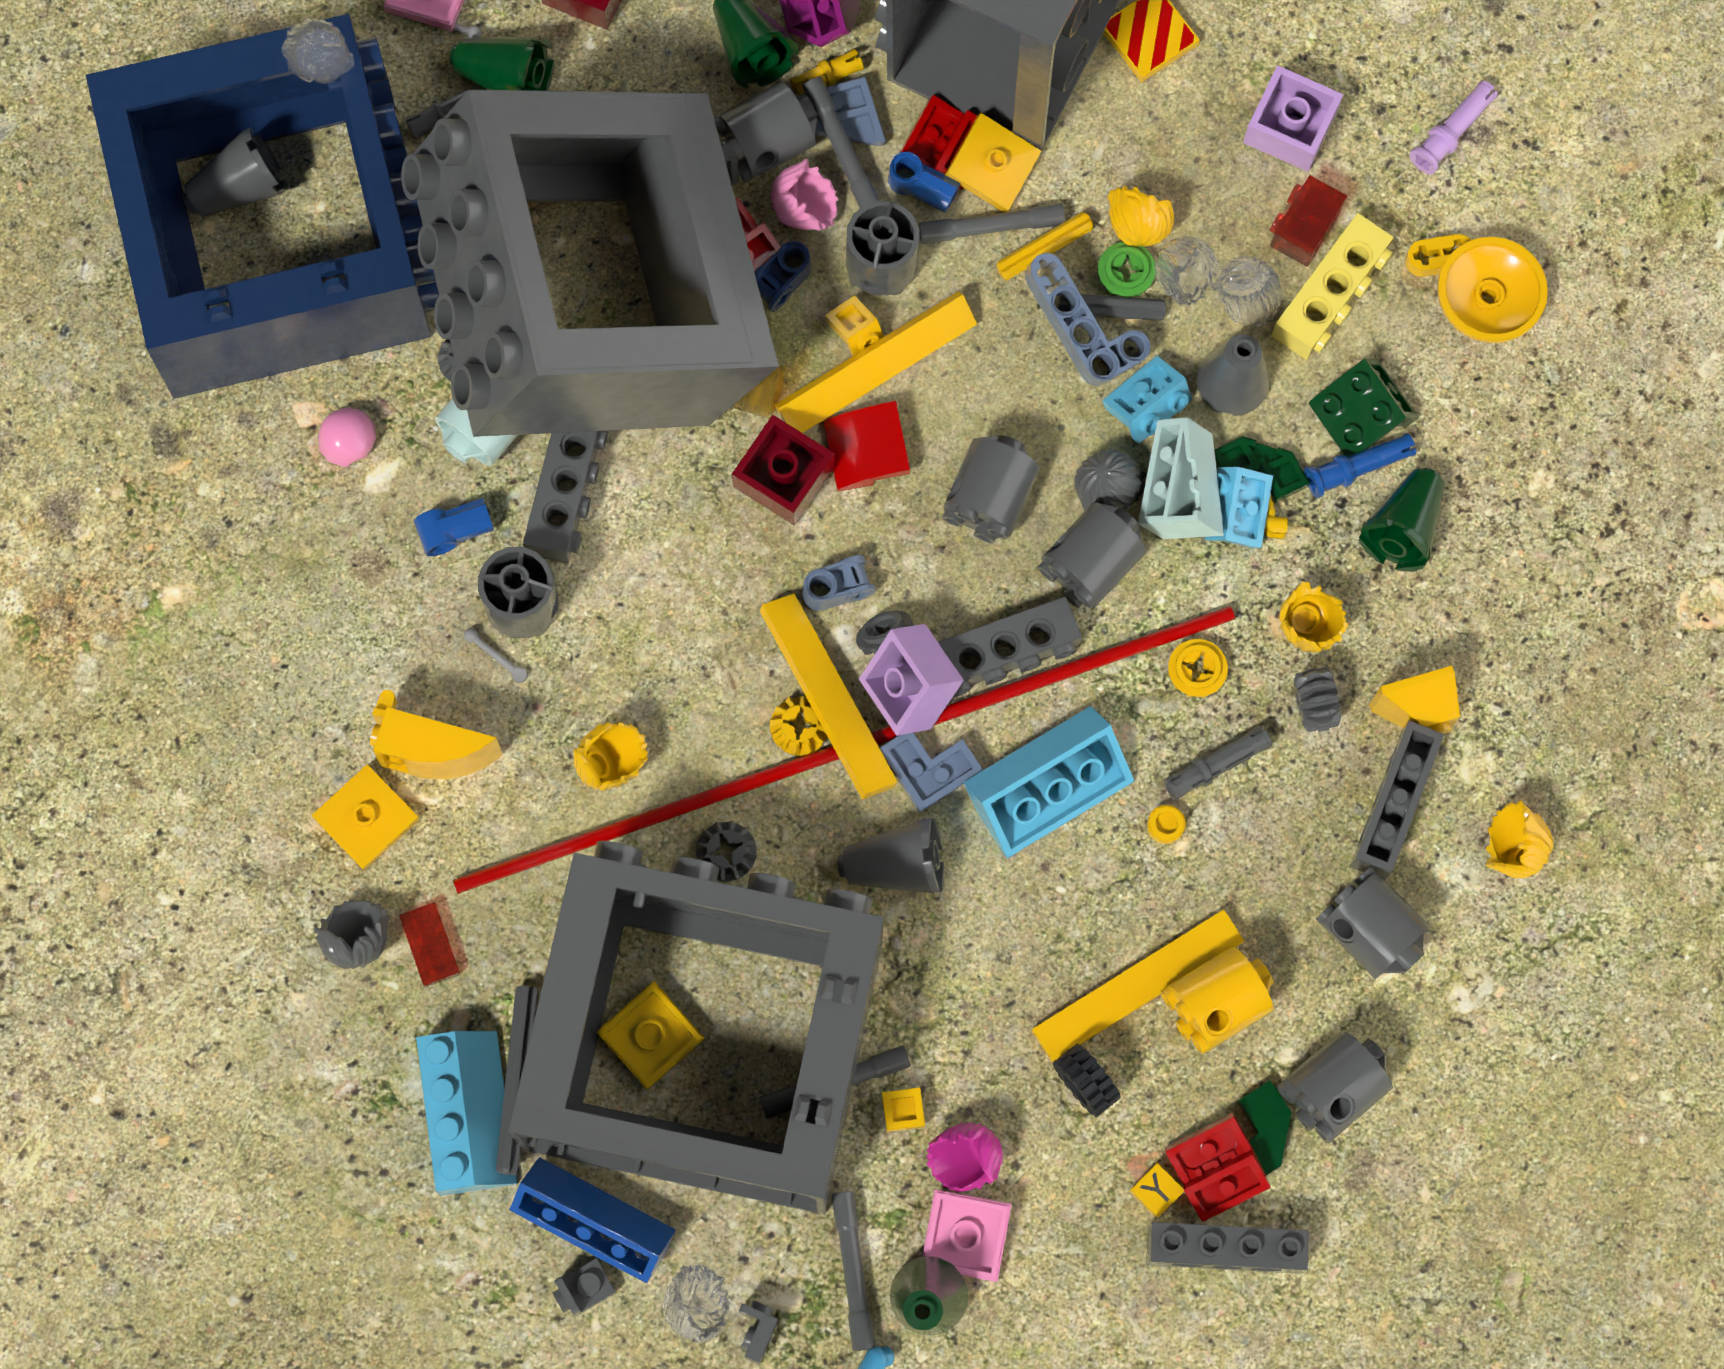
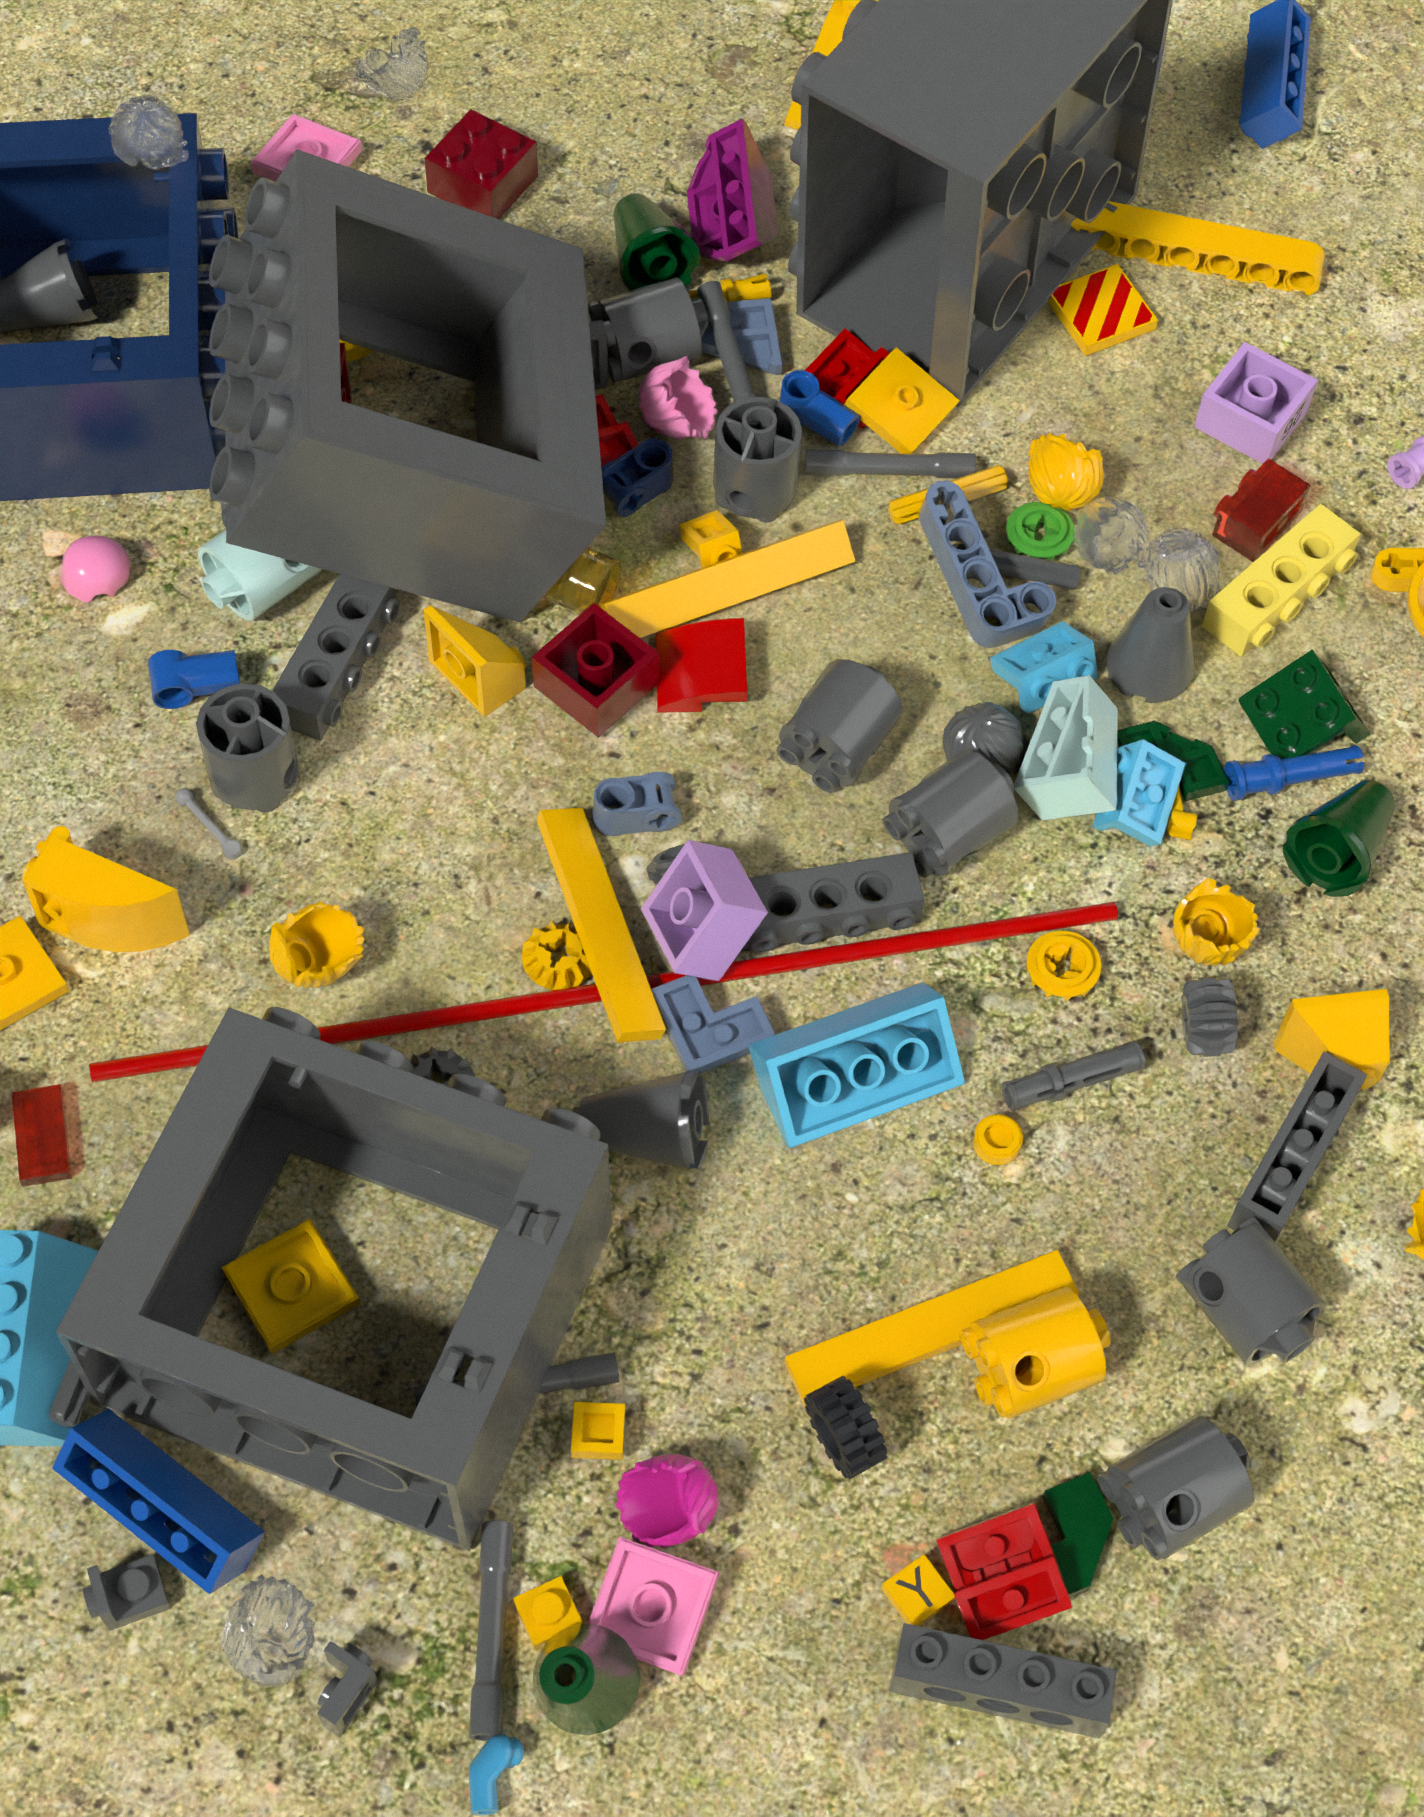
camera: 10 degrees right, 15 degrees down
none -> yellow slope [423,605,526,717]
none -> yellow plate [513,1576,583,1651]

